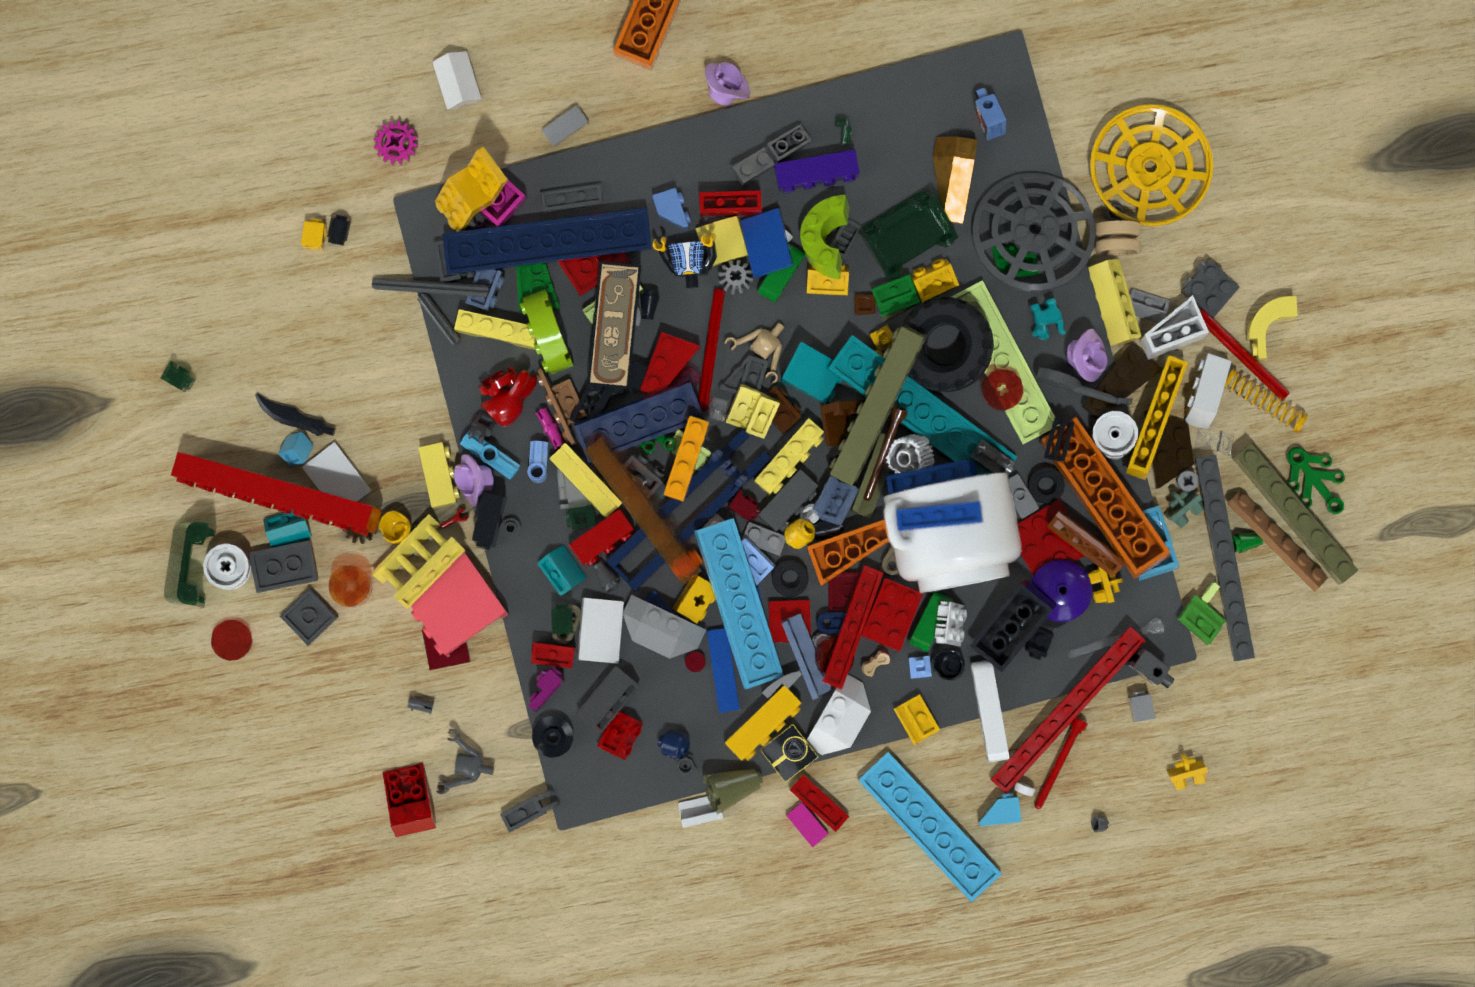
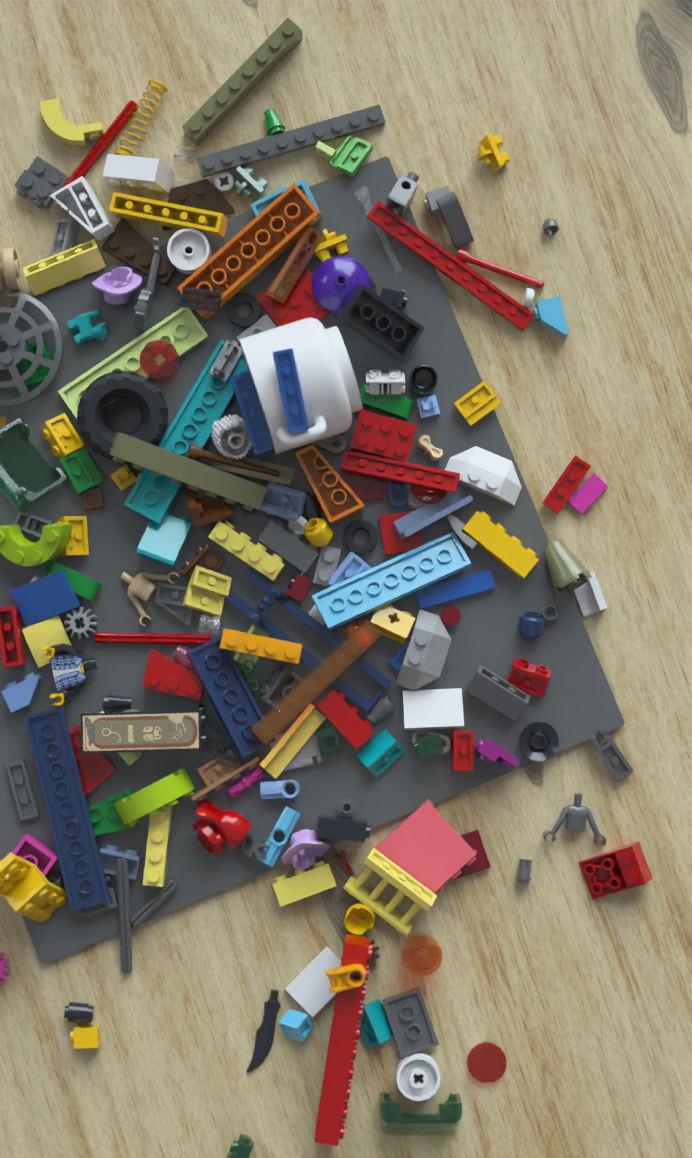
camera: 100 degrees left, 0 degrees up
dark grey tile [280,588,339,646] -> none
black slope [760,725,818,782] -> none
medium azure plate [858,752,1001,902] -> none
white beam [971,660,1009,763] -> none
medium nougat plate [1227,489,1328,592] -> none
green plant [1287,447,1345,515] -> none
none -> light orange piece [325,964,366,993]
none -> dark grey beam [436,191,474,249]

